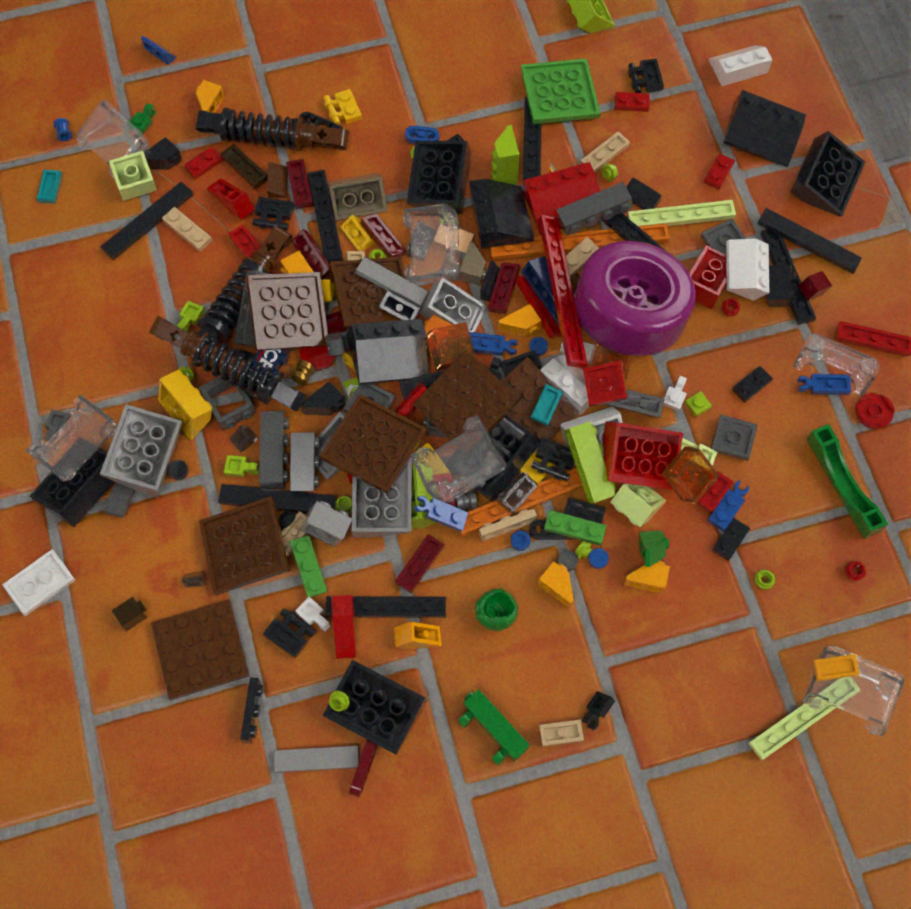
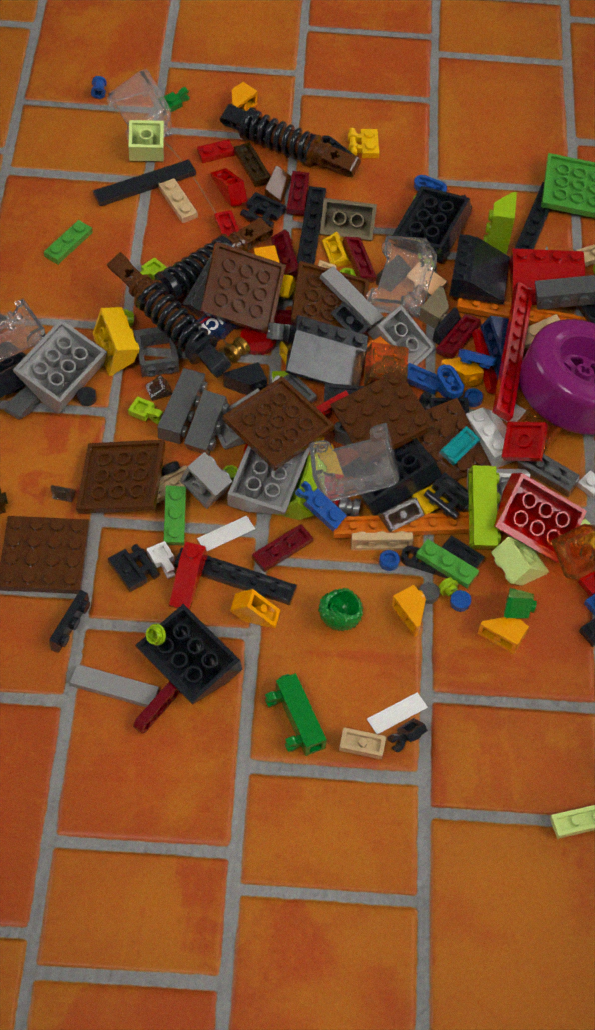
camera: 15 degrees right, 10 degrees down
teal tile [37,170,63,204] -> none
blue slope [141,36,176,65] -> none
black slope [144,137,182,170] -> none
black tile [218,484,337,513] -> none
none -> bright green plate [44,220,93,265]
none -> white sticker [197,516,255,551]
none -> white sticker [367,692,428,734]
none -> blue plate [436,365,464,399]
none -> blue plate [458,349,497,369]

